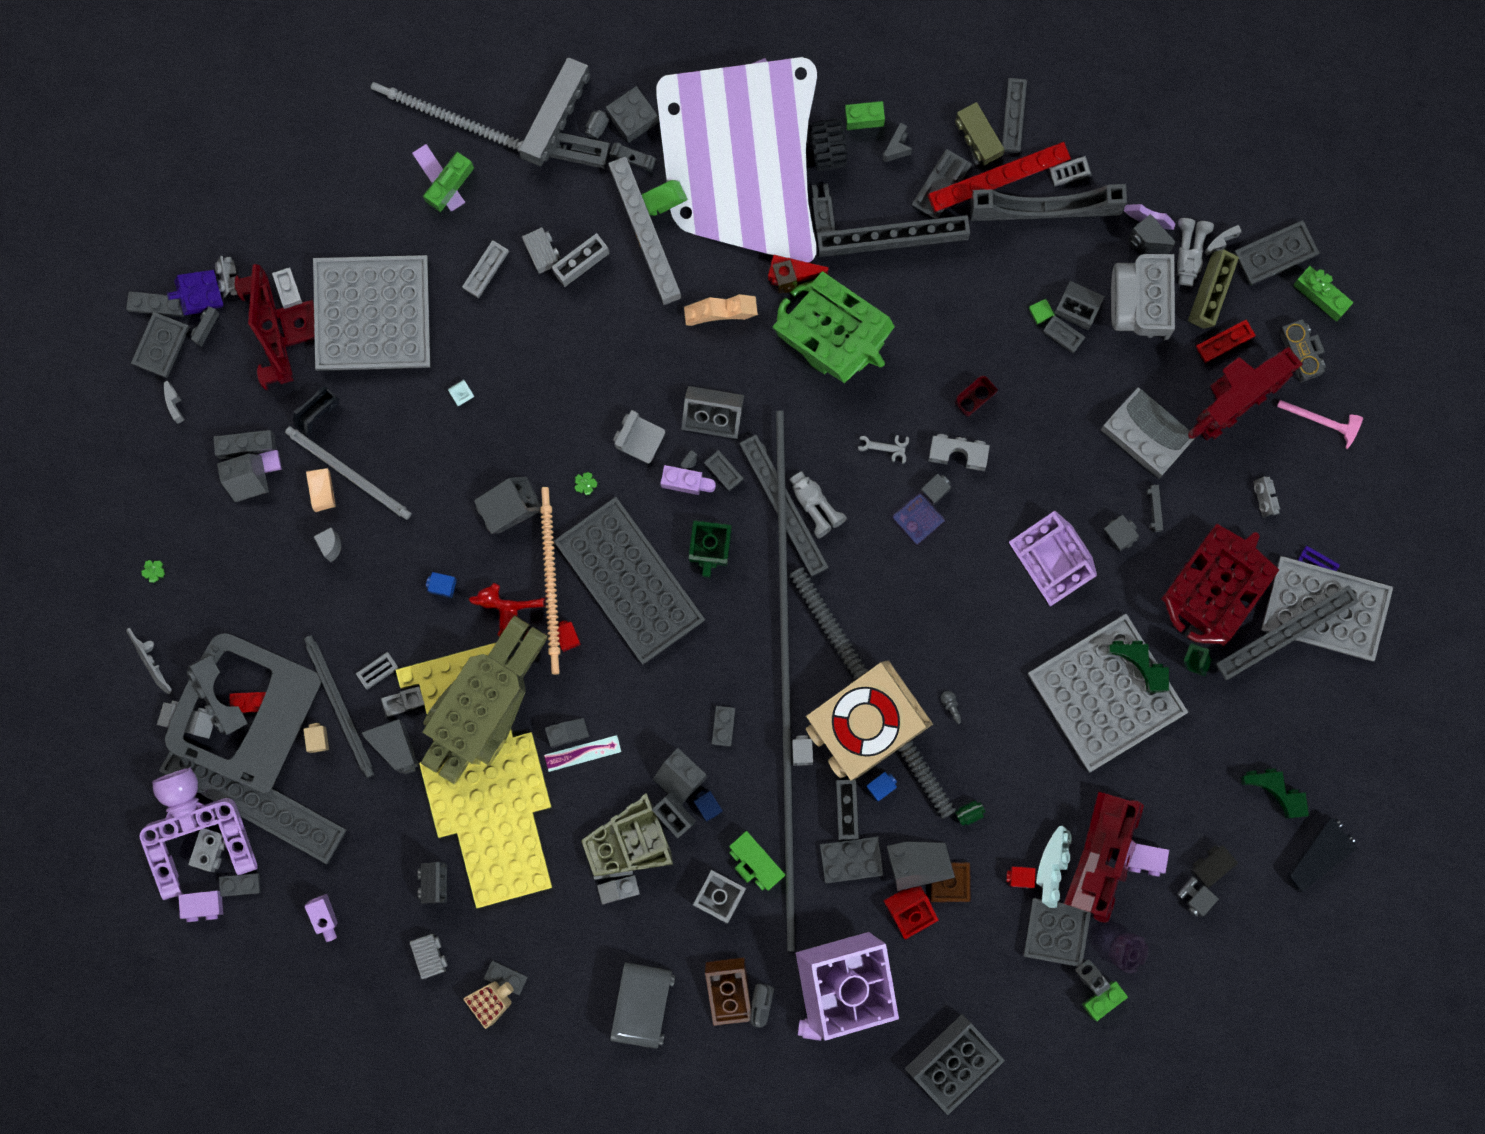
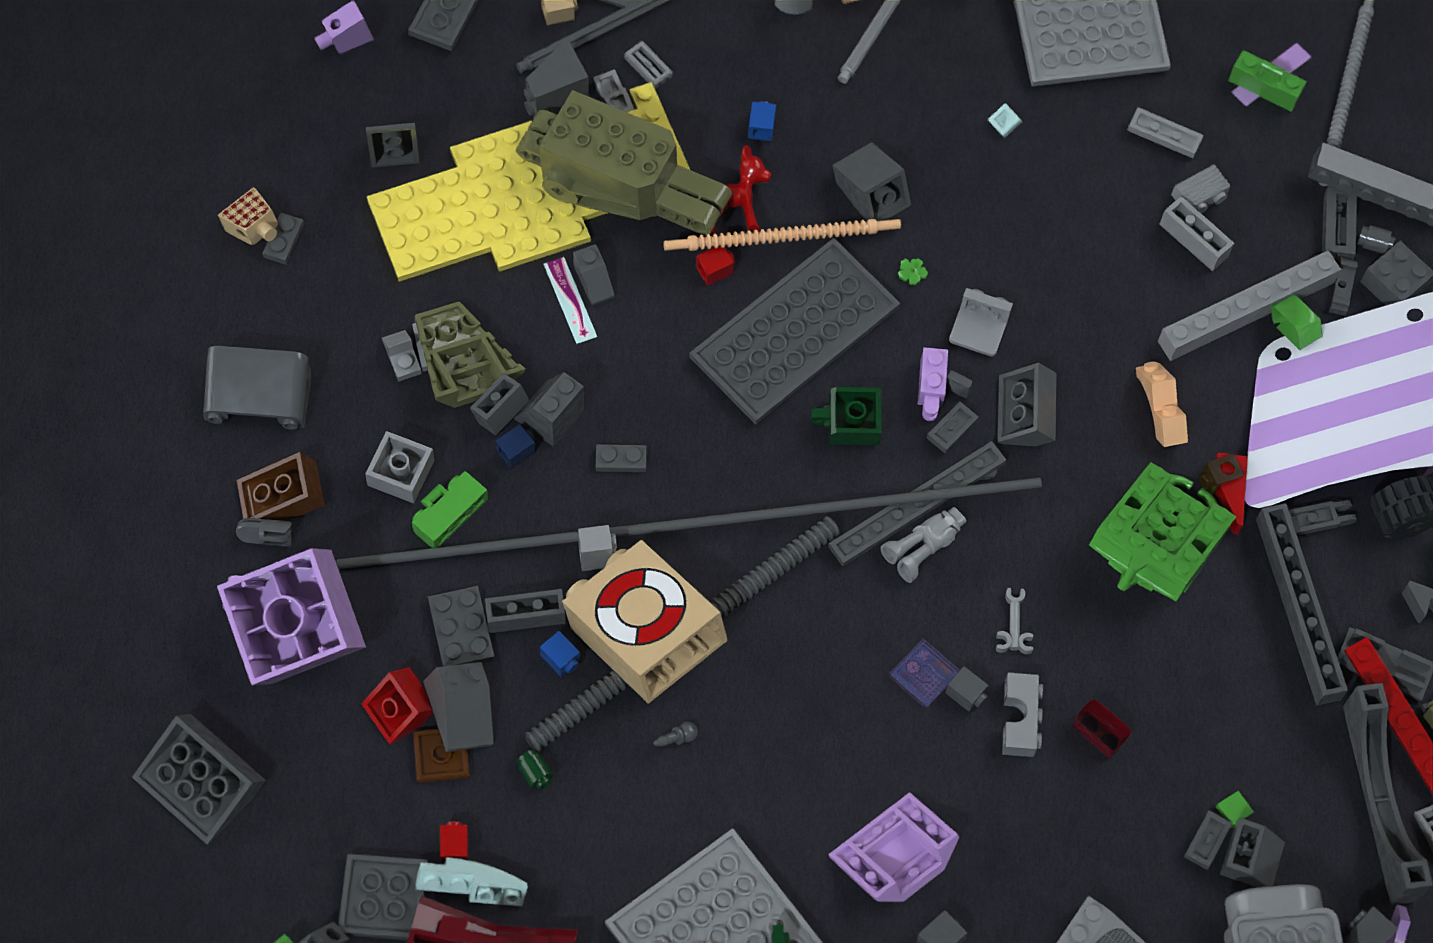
camera: 75 degrees right, 15 degrees down
light grey brick [410,934,448,979] -> none

